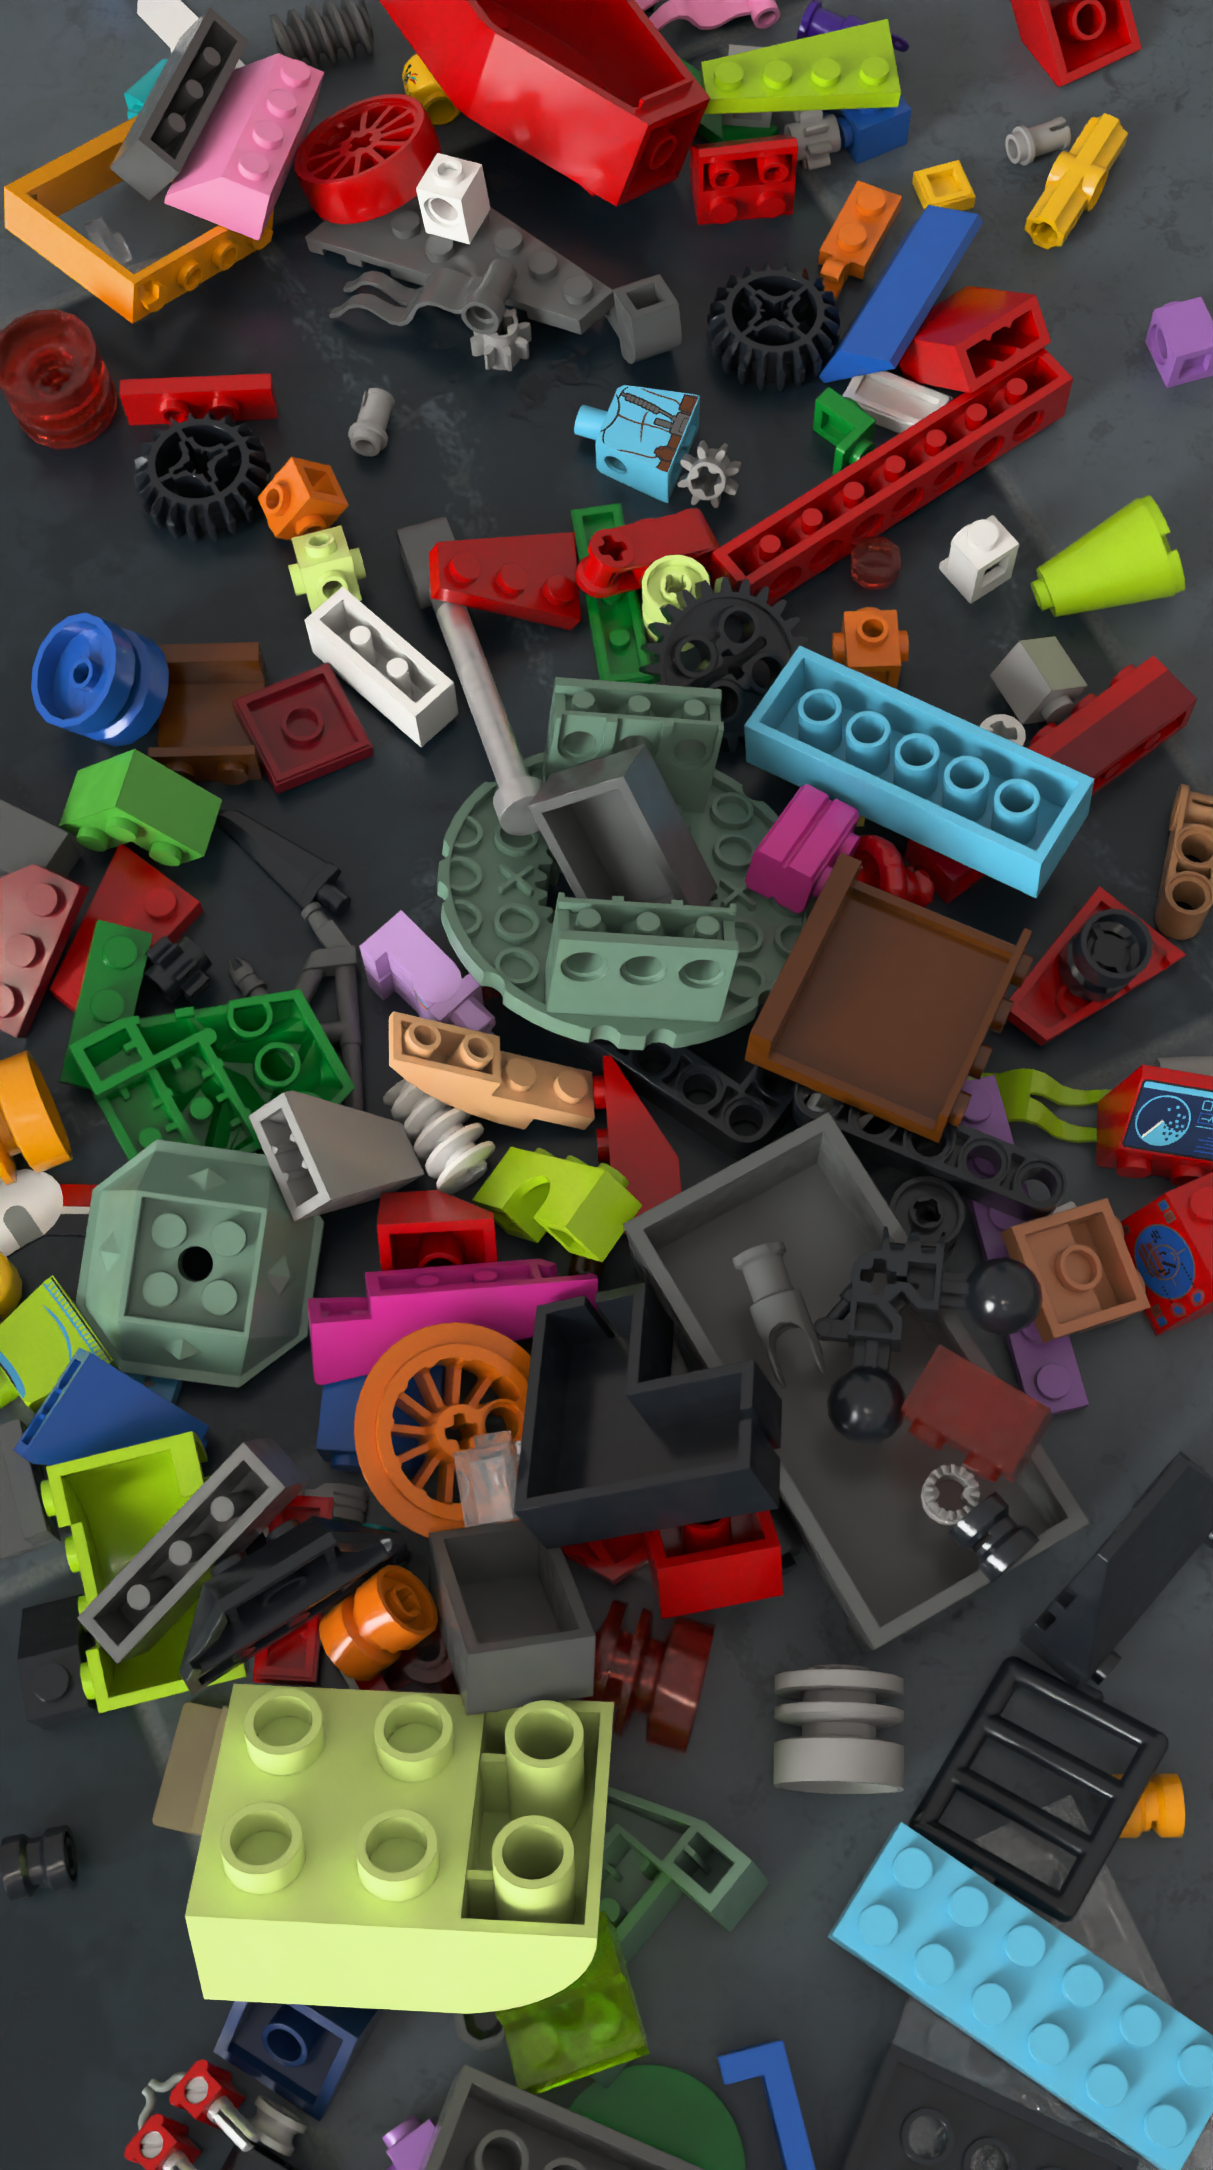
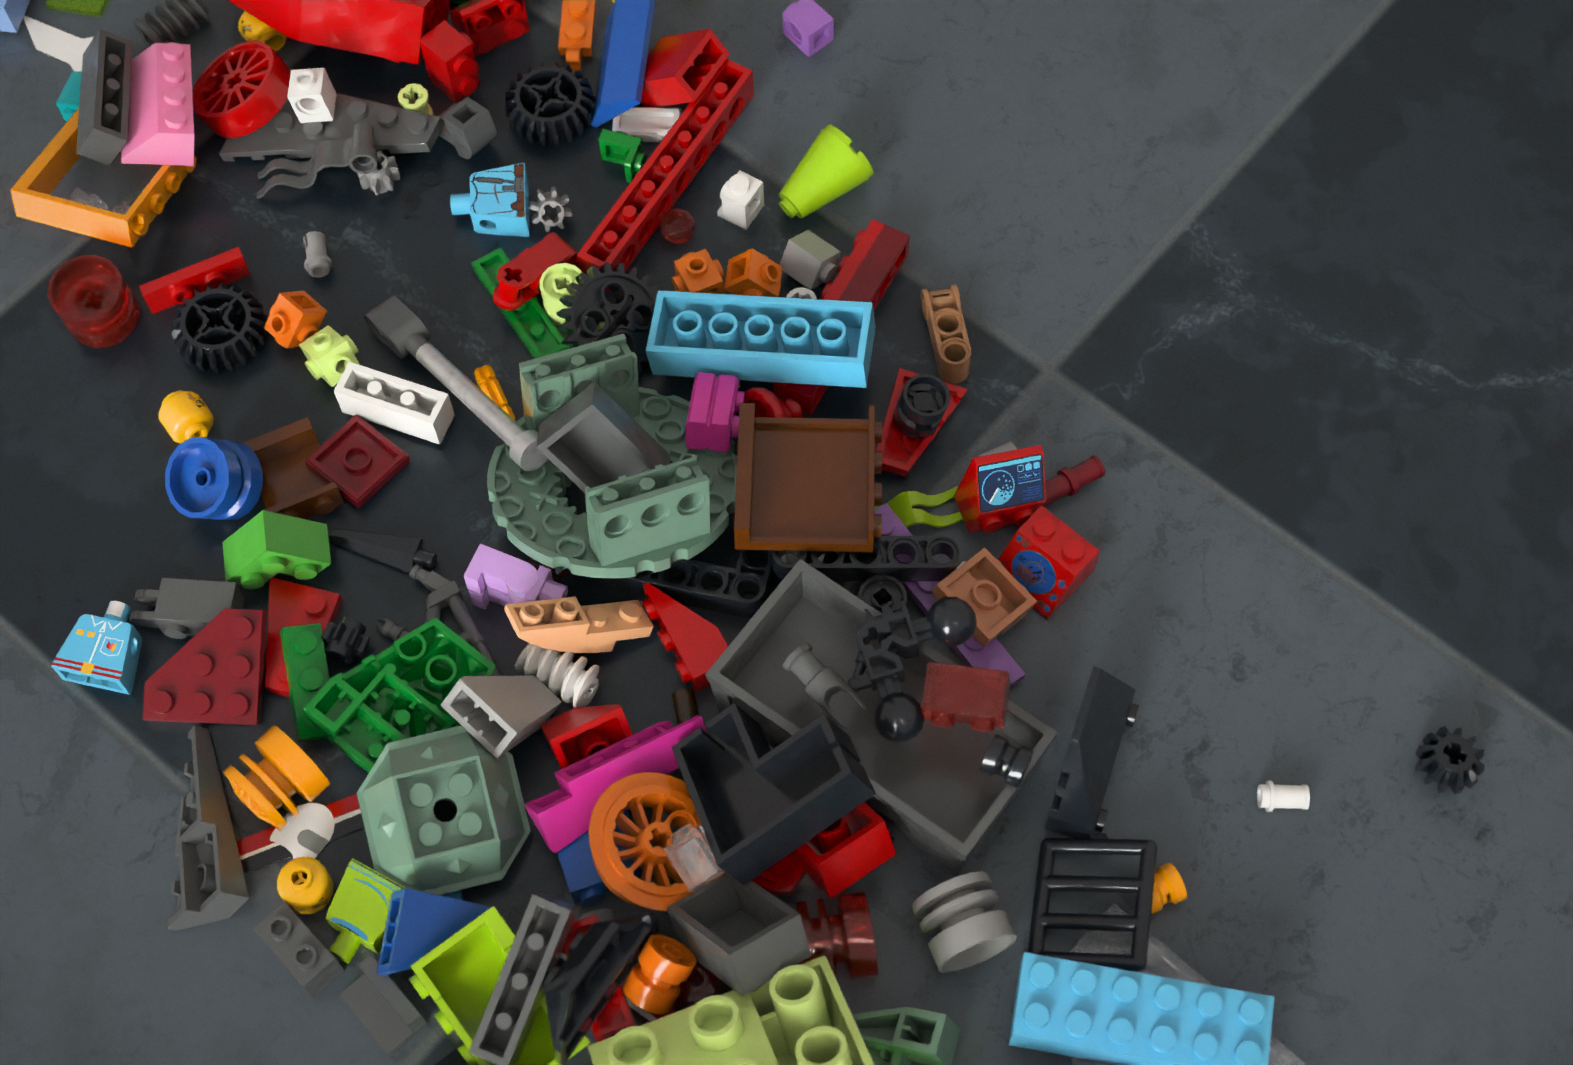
camera: 25 degrees left, 5 degrees down
red wing [429,532,581,630] -> none
lime arch [472,1147,642,1262] -> none
light grey bush [920,1464,980,1526] -> none
none -> yellow head [158,391,214,444]
none -> yellowish green bush [398,83,433,115]
none -> red brick [419,20,481,104]
none -> light orange axle [474,365,516,422]
none -> orange brick [724,248,783,297]

